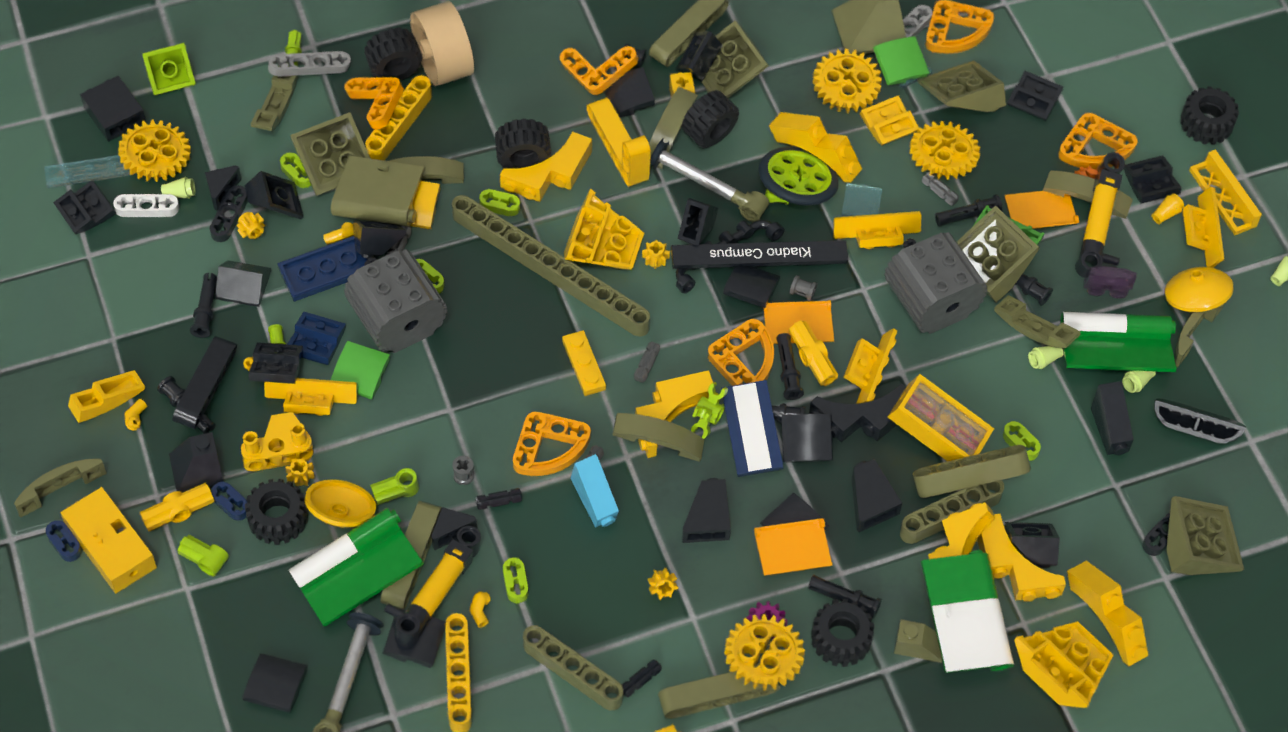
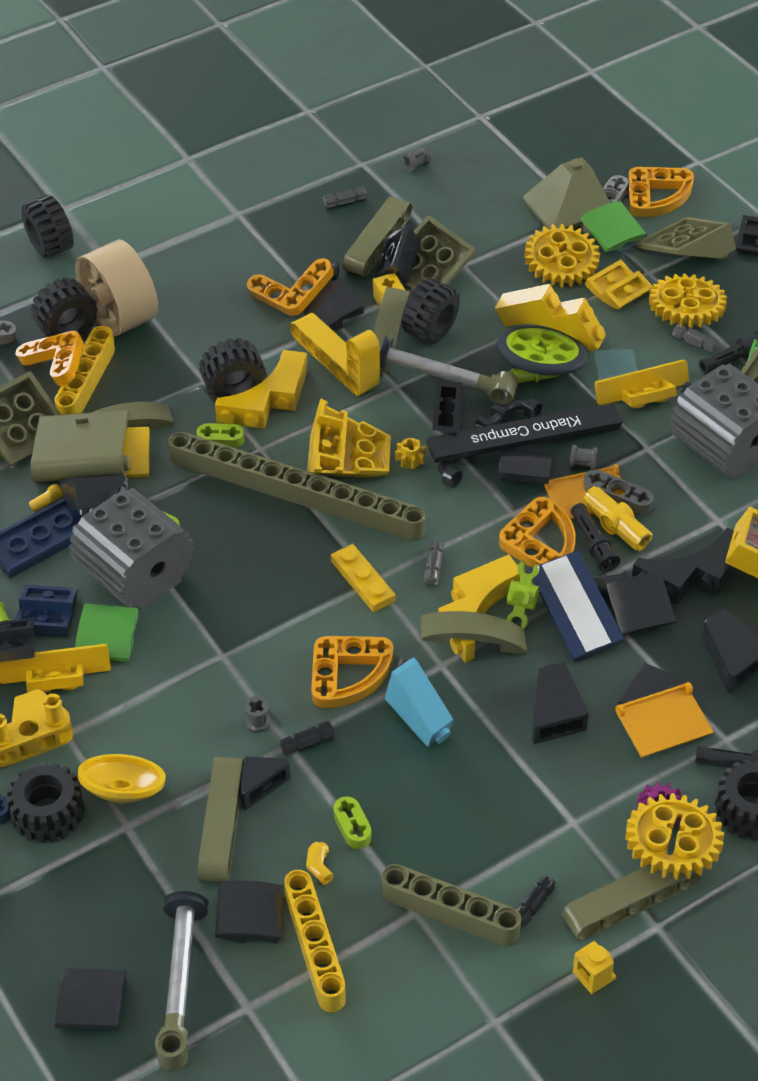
camera: 10 degrees left, 10 degrees down
yellow gear [285,457,315,486] -> none
green door [289,508,424,627] -> none
lime piece [370,468,419,505] -> none
piece [384,526,481,647] -> none
yellow gear [647,568,678,600] -> none
yellow bracket [844,328,897,404] -> none
none -> dark grey beam [583,470,654,514]

